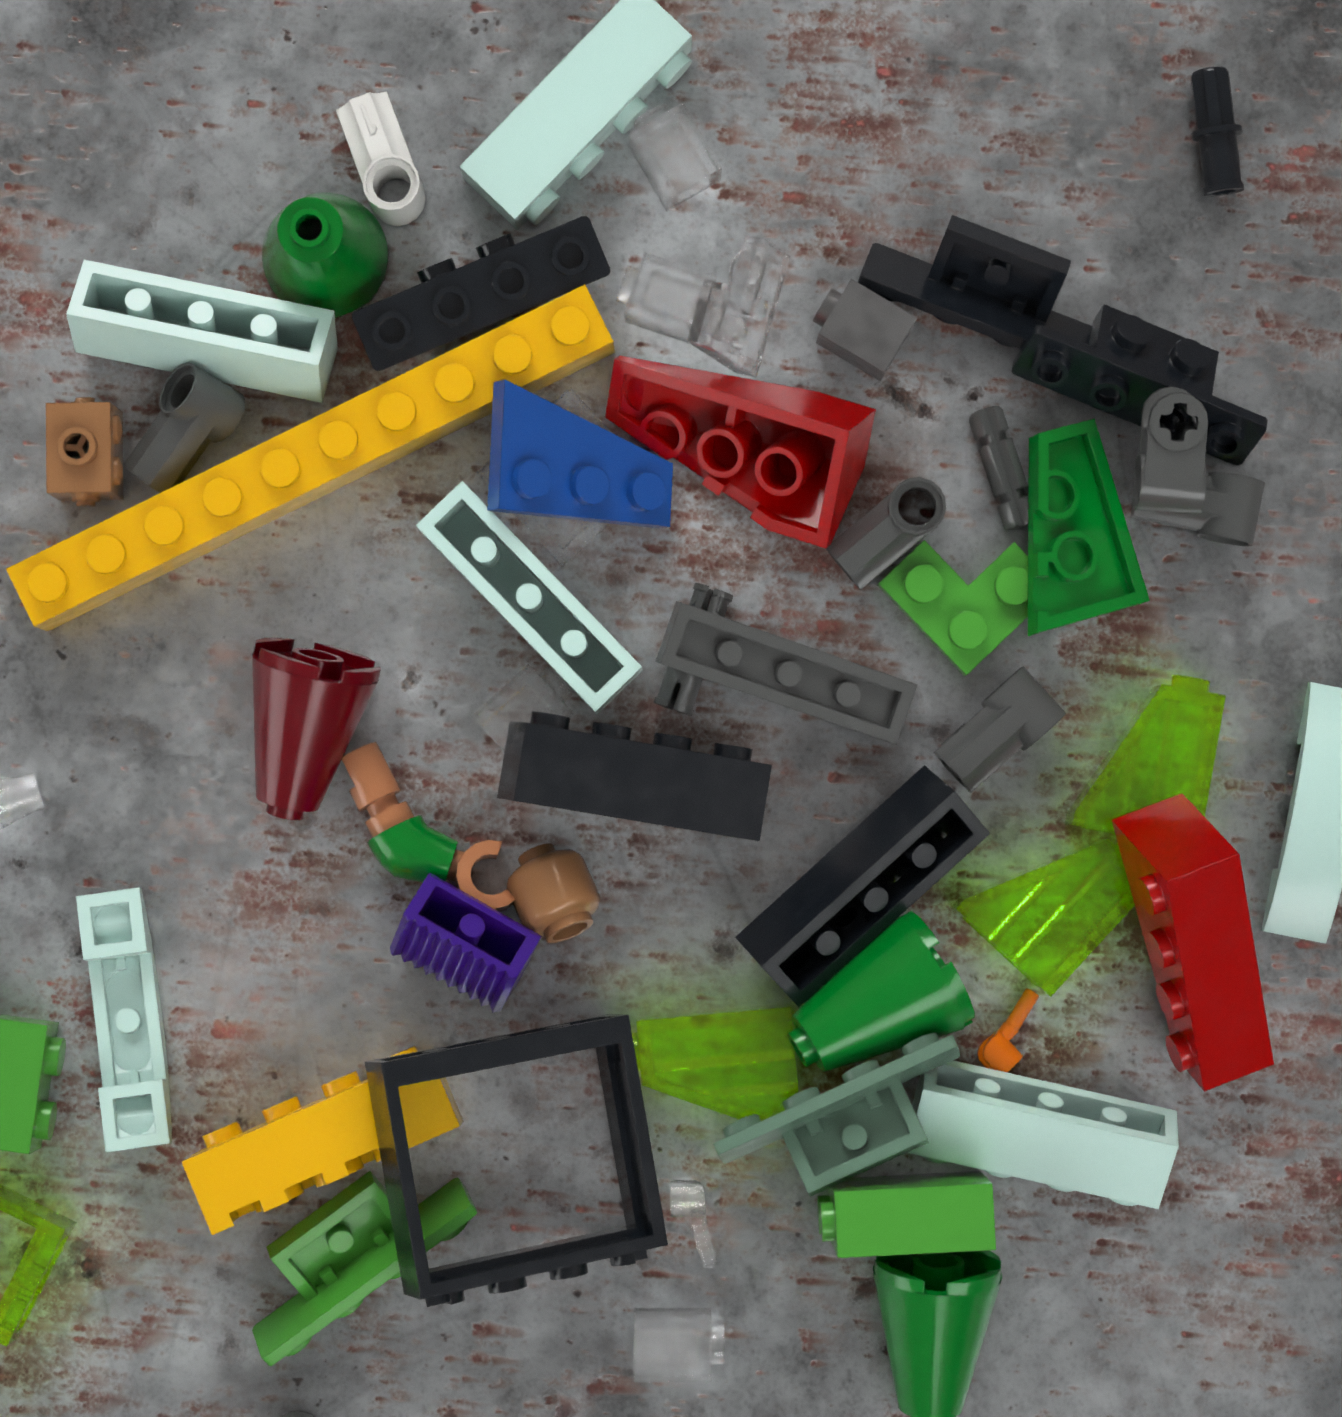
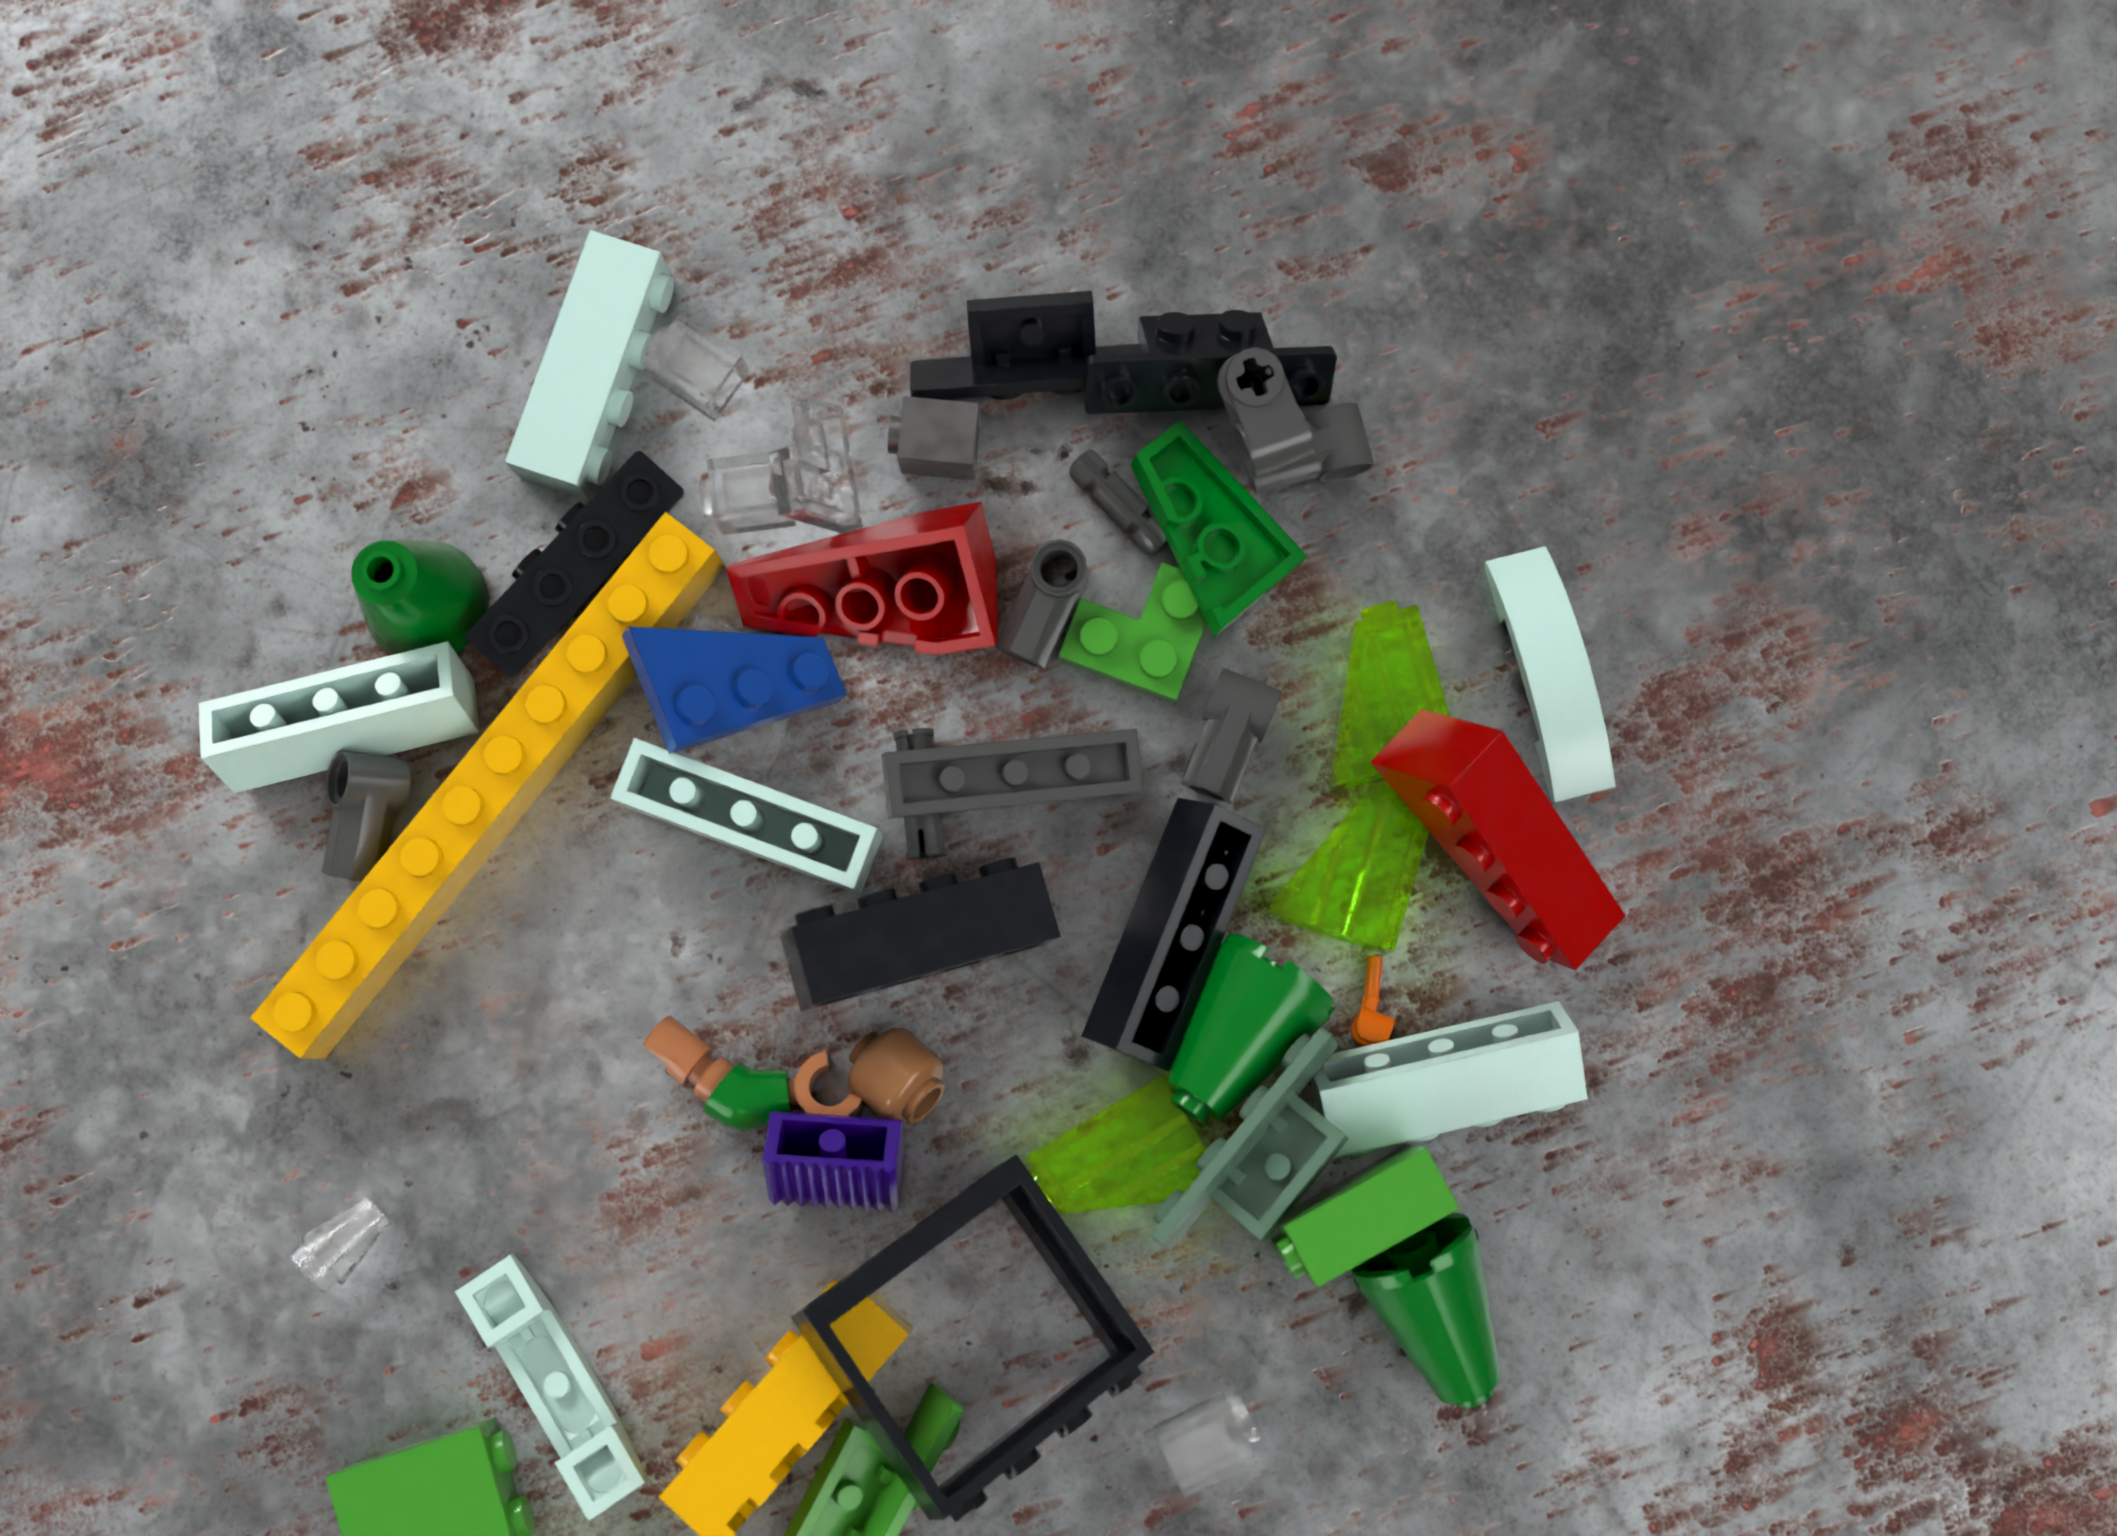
camera: 20 degrees left, 5 degrees down
medium nougat head [46,397,124,507] -> none
dark red cone [252,638,381,820] -> none
white piece [336,91,426,226] -> none
clear hand [670,1180,718,1268] -> none
black axle [1191,66,1244,197] -> none

